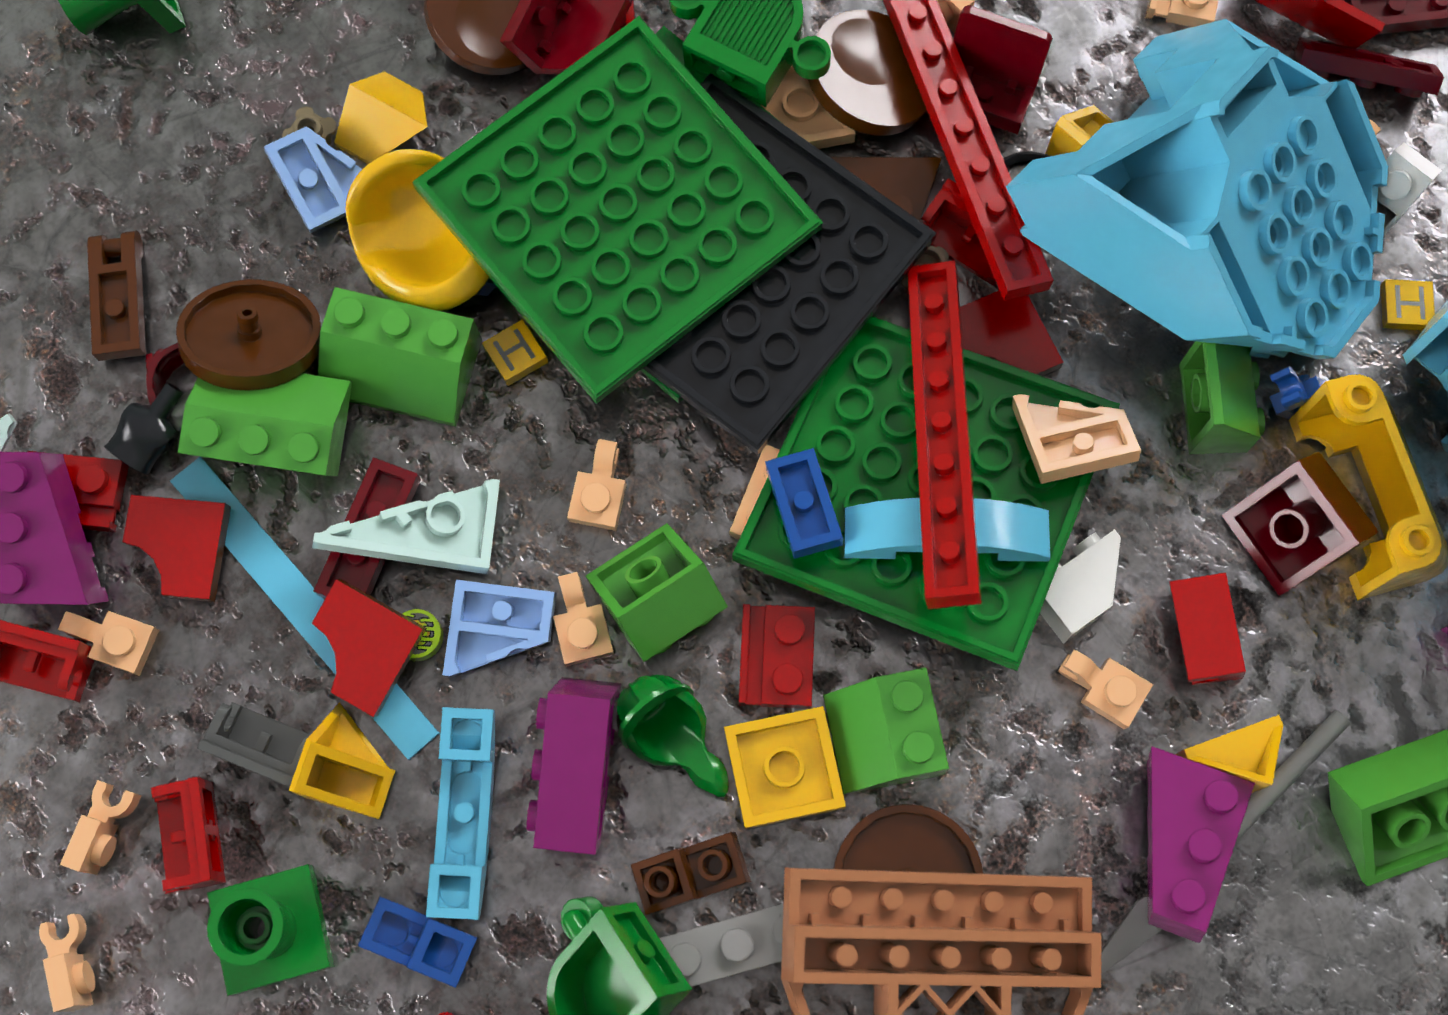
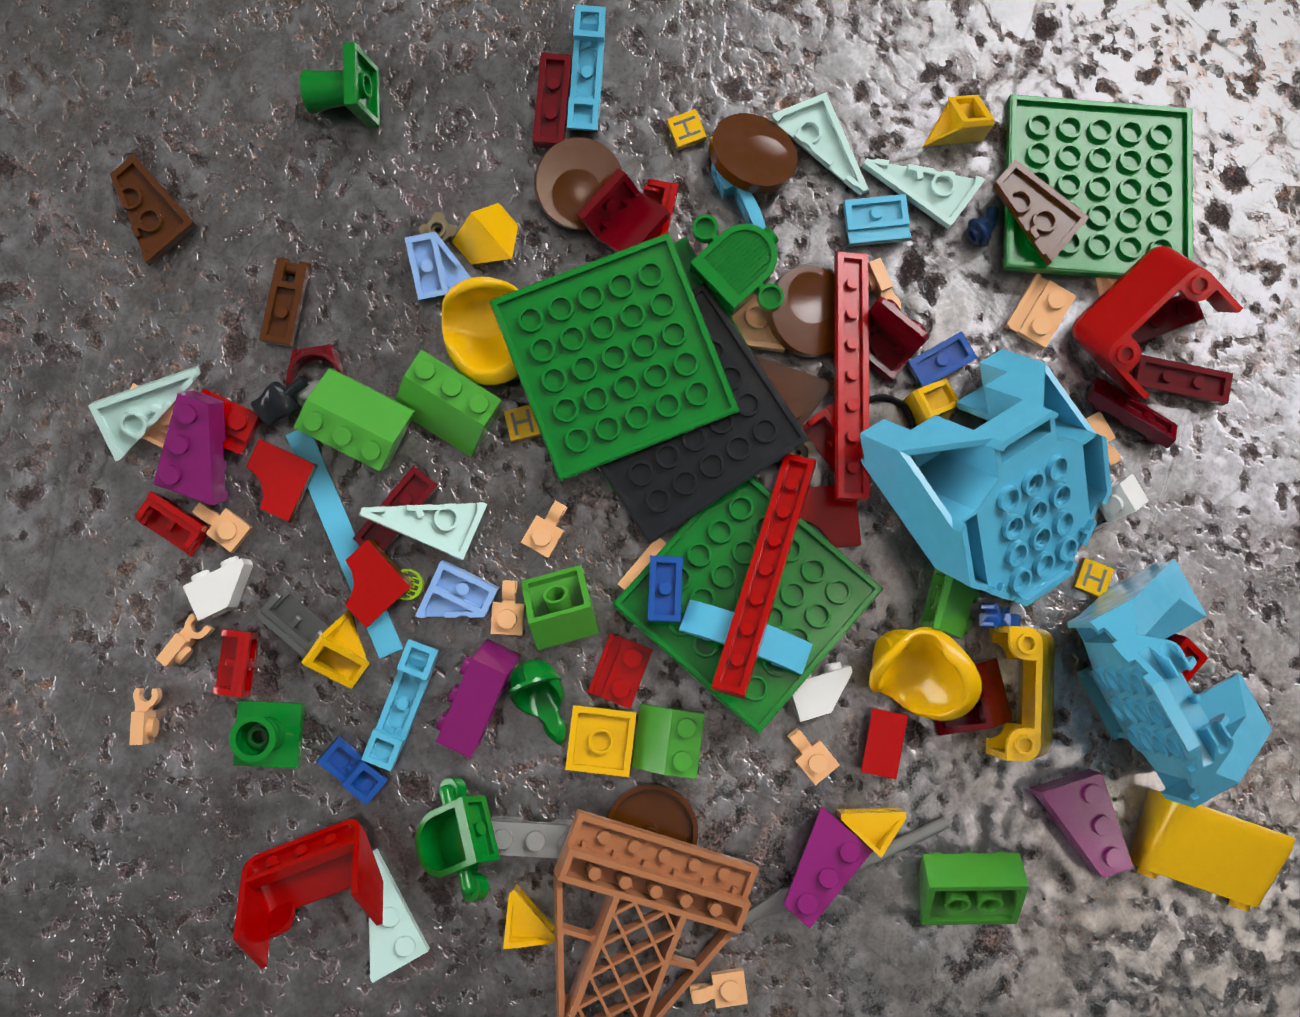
camera: 10 degrees right, 10 degrees up
reddish brown piece [176,279,321,390] -> none
reddish brown slope [631,832,751,915] -> none
light nougat wing [1012,394,1141,484] -> none
none -> white slope [183,556,253,621]
none -> yellow piece [869,627,982,721]
none -> blue plate [906,331,978,388]

